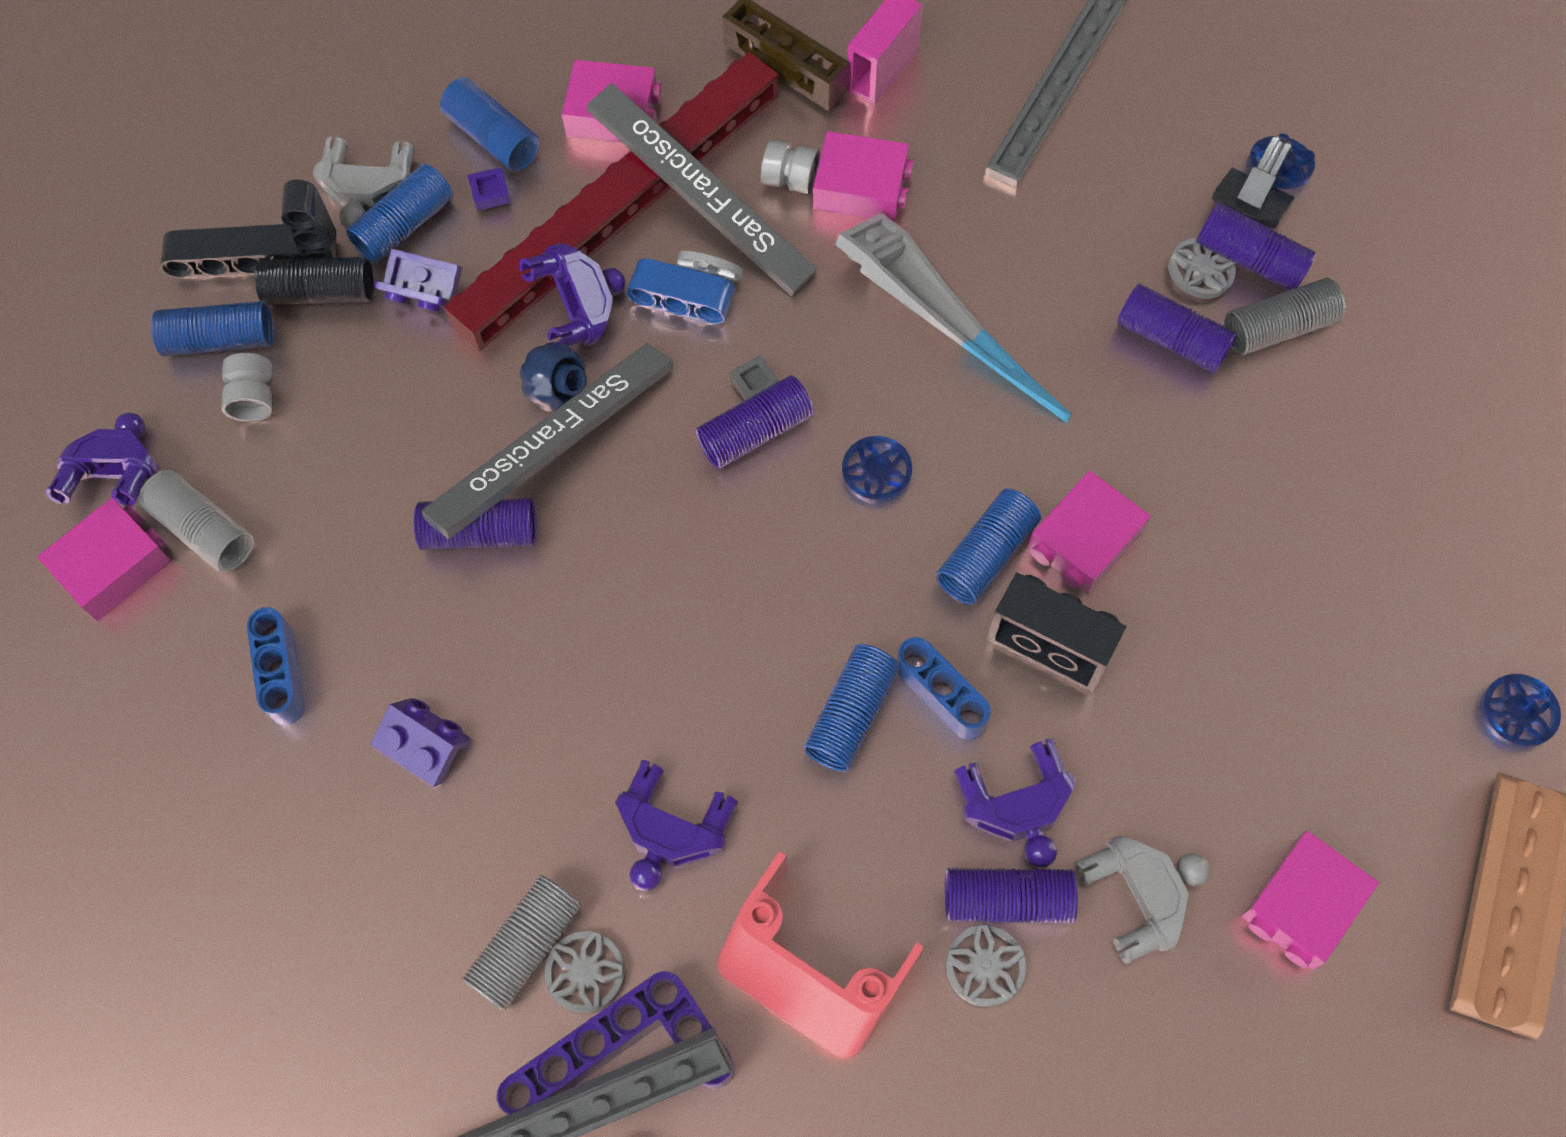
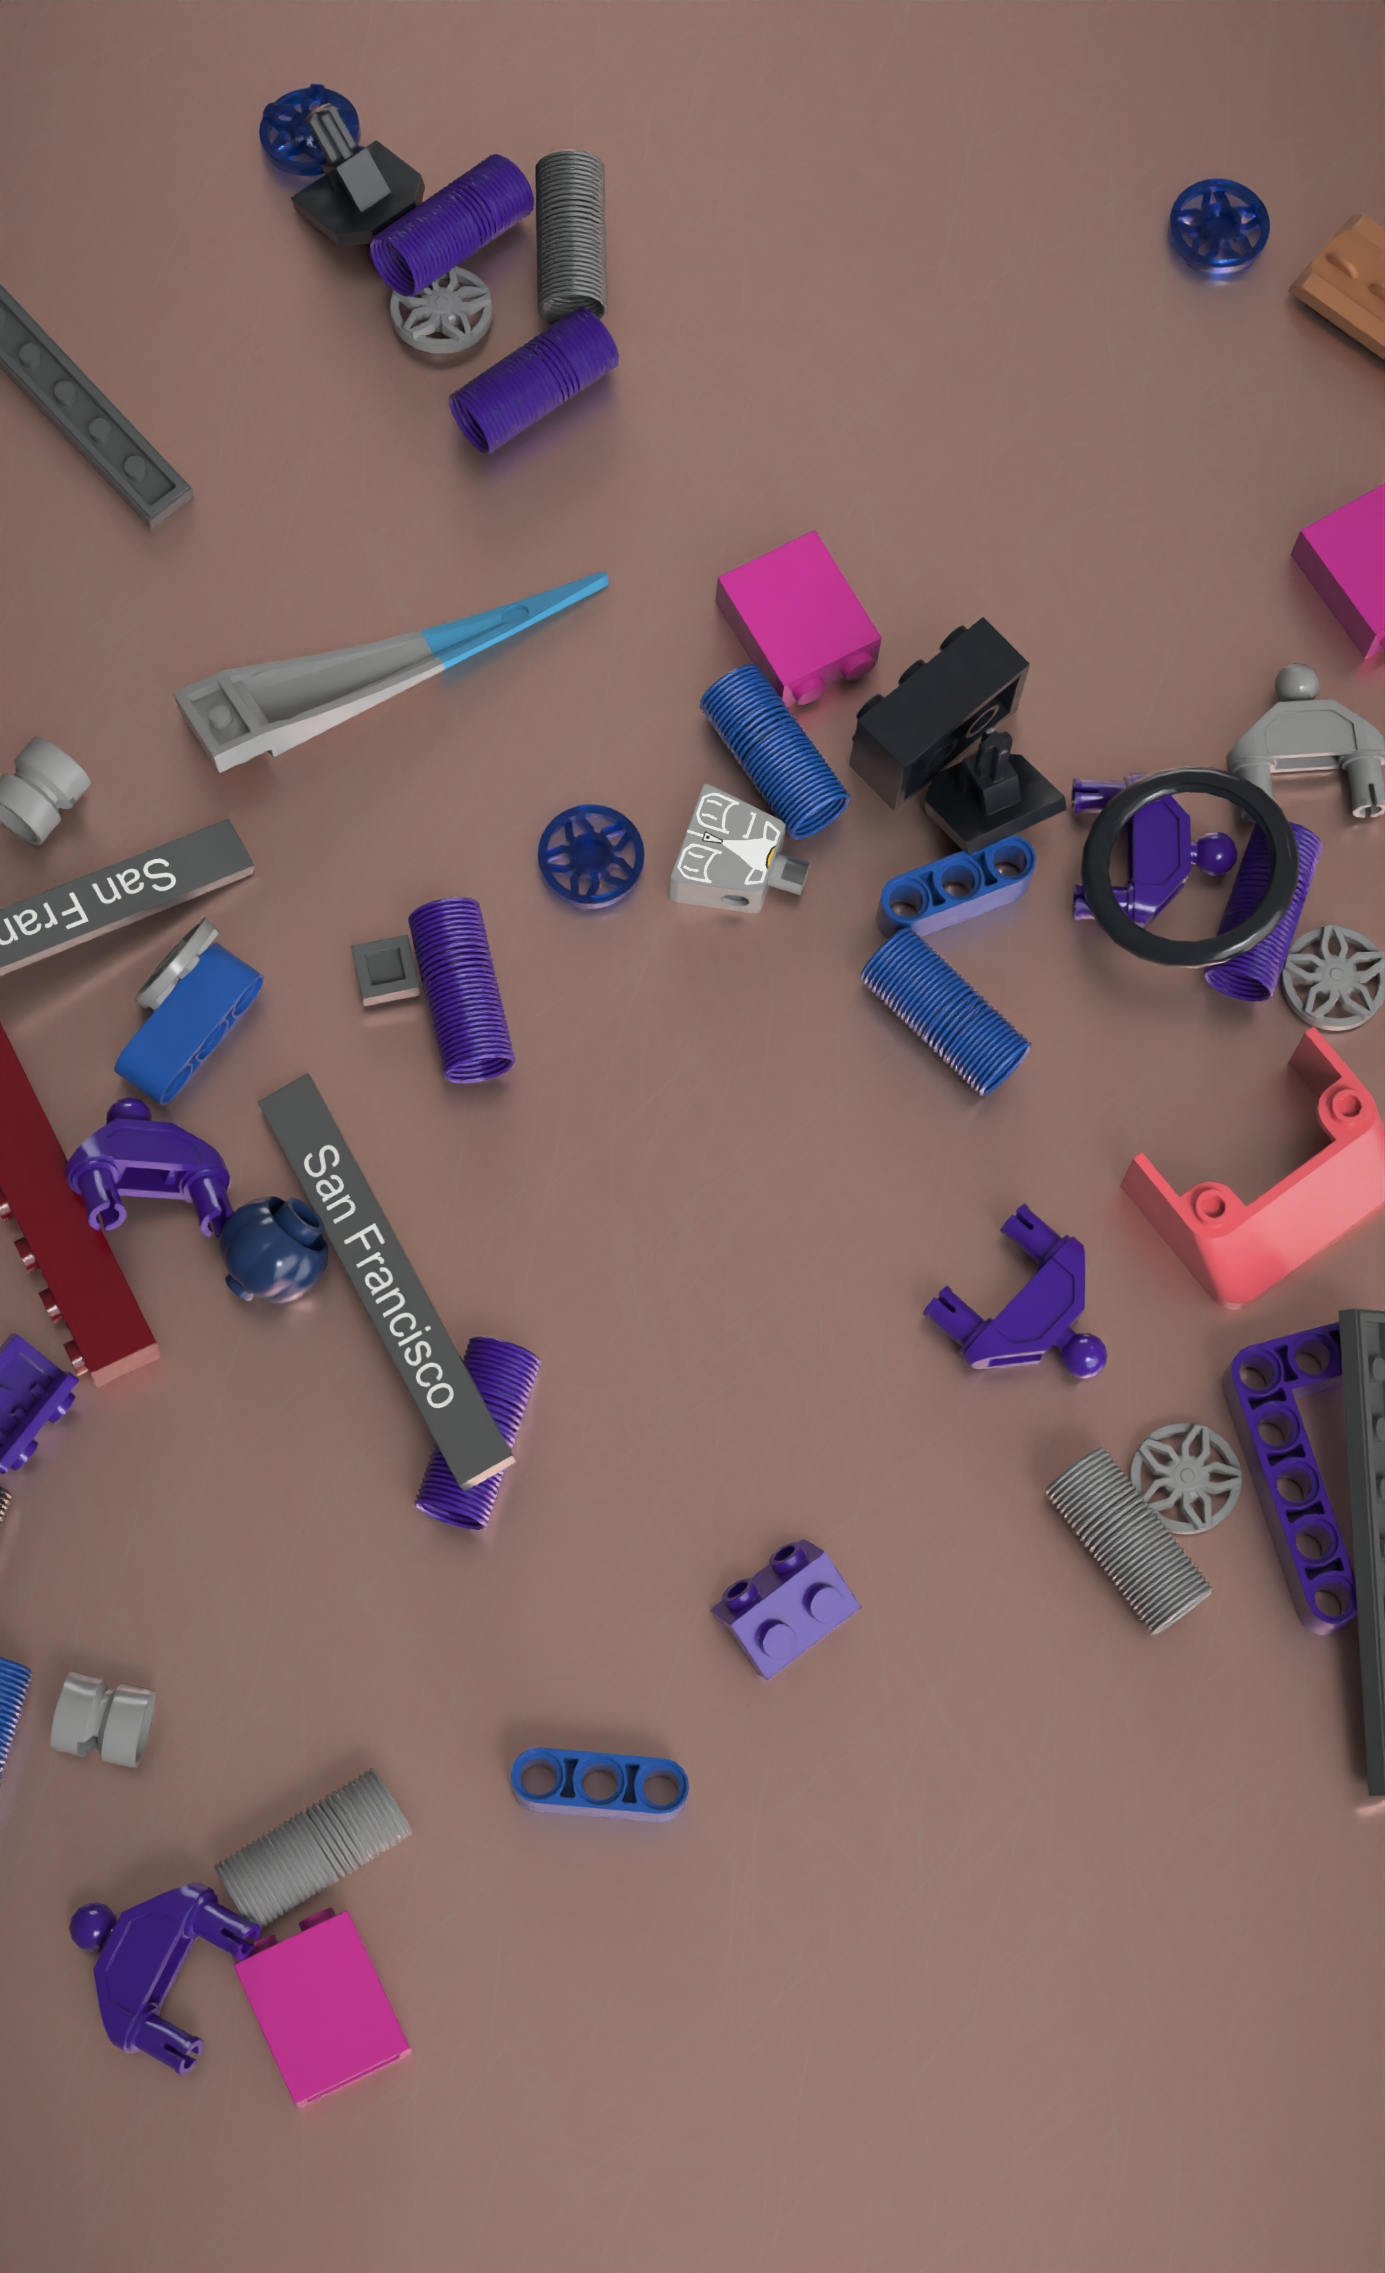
camera: 80 degrees left, 5 degrees up
dark pink brick [813,131,914,222] -> none
none -> light grey torso [669,783,811,914]
none -> black piece [924,728,1067,856]
none -> black wedge [1080,766,1300,968]

